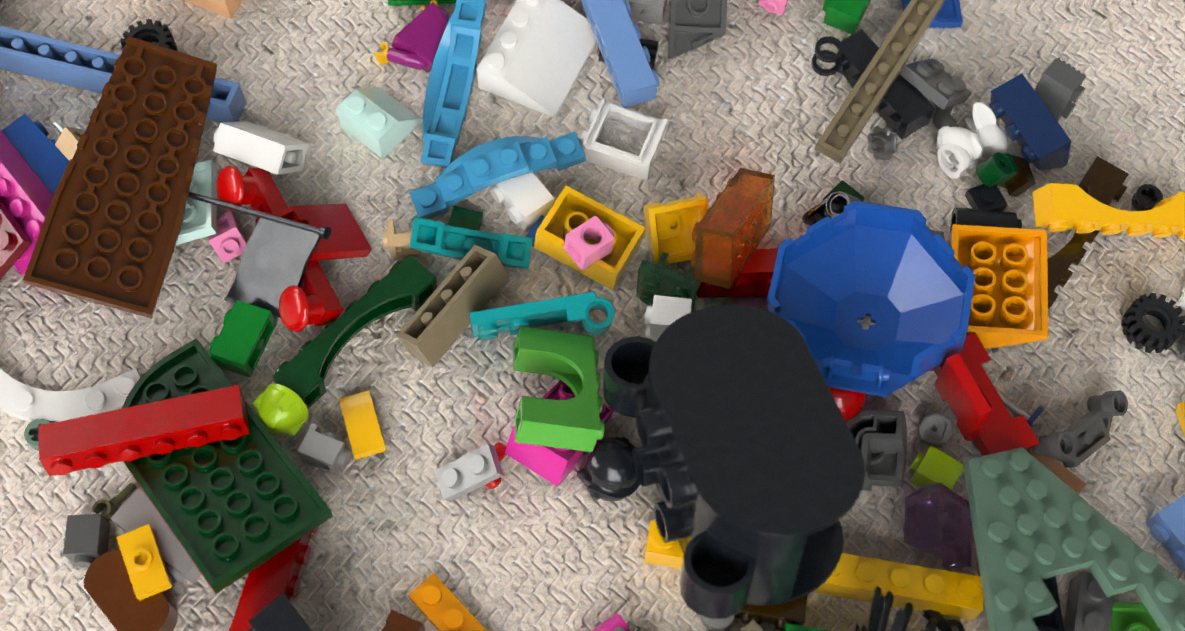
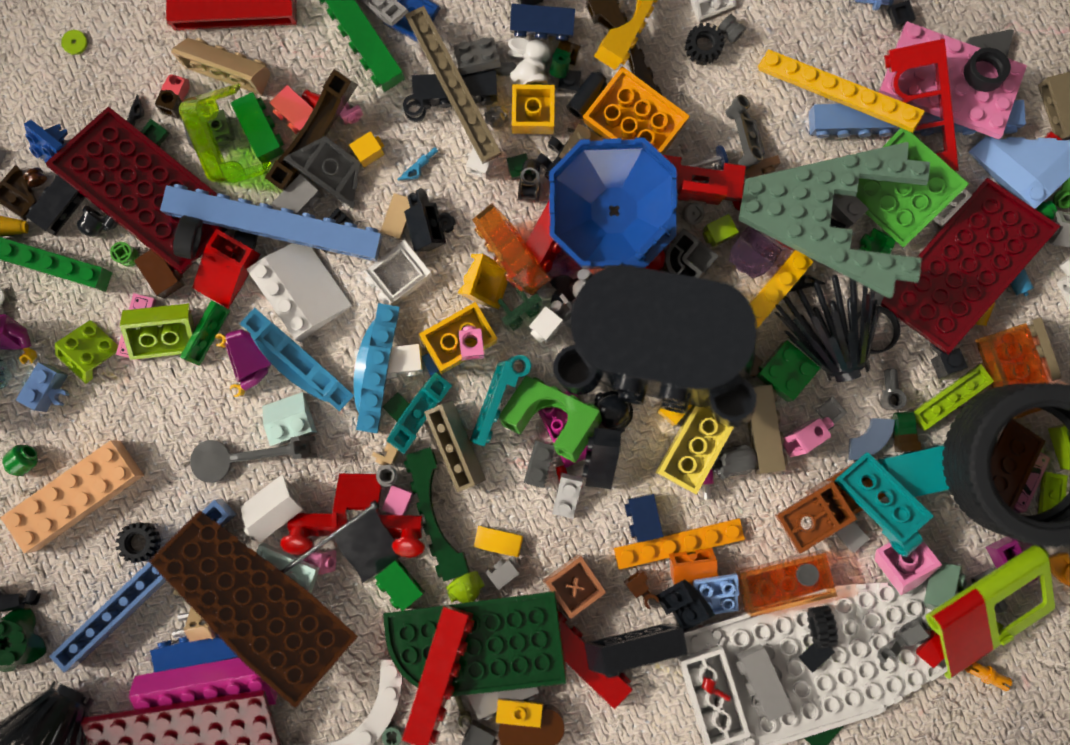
camera: 60 degrees left, 20 degrees up
none -> dark grey piece [190,436,318,483]
none -> yellow brick [349,131,385,168]
none -> light grey cone [376,465,398,487]
none -> tan tile [380,193,410,240]
none -> bright pink brick [382,485,414,515]
none -> dark azure hand [397,147,438,181]
none -> black brick [404,188,446,251]
none -> black plate [439,213,456,233]
none -> white brick [466,147,495,179]
none -> yellow brick [512,84,555,135]
none -> dark grey brick [523,441,555,488]
none -> nougat brick [542,555,606,619]
none -> black brick [582,428,621,489]
none -> dark blue brick [624,493,663,543]
none -> light yellow slope [655,406,734,495]

